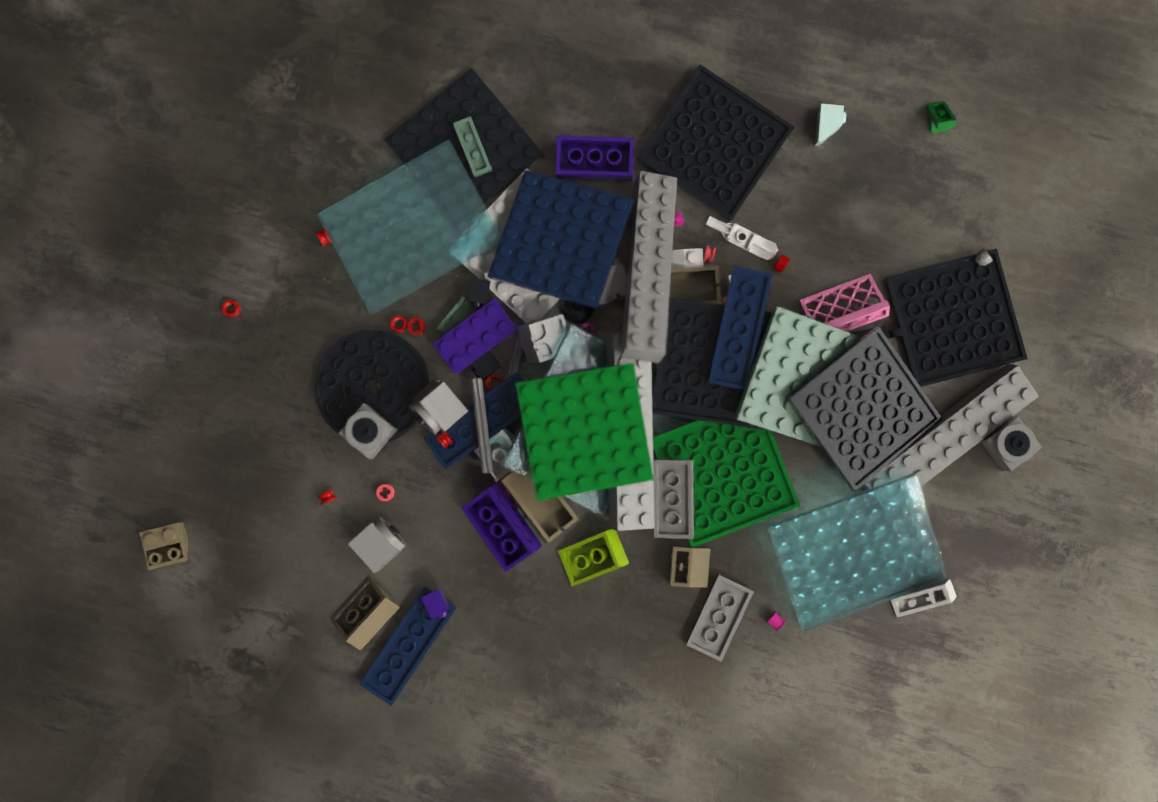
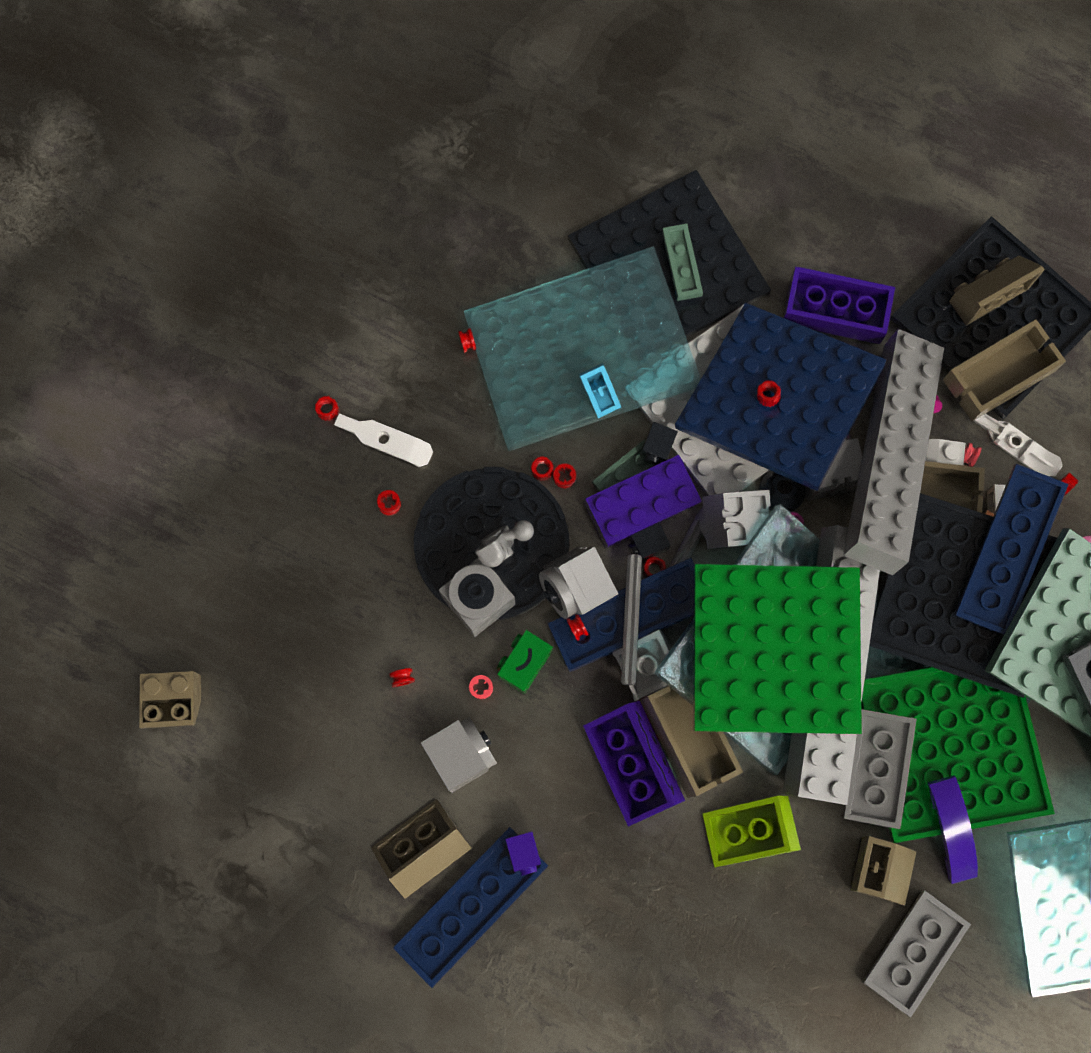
camera: 10 degrees right, 10 degrees down
dark pink axle [766,611,786,632] -> none
none -> white piece [334,414,433,467]
none -> red bush [377,490,401,516]
none -> light grey piece [475,520,534,567]
none -> green brick [496,630,553,695]
none -> medium azure slope [579,363,621,418]
none -> red axle [757,380,781,407]
none -> dark purple slope [928,775,978,884]
none -> dark tan piece [943,320,1066,421]
none -> dark tan slope [949,256,1045,326]

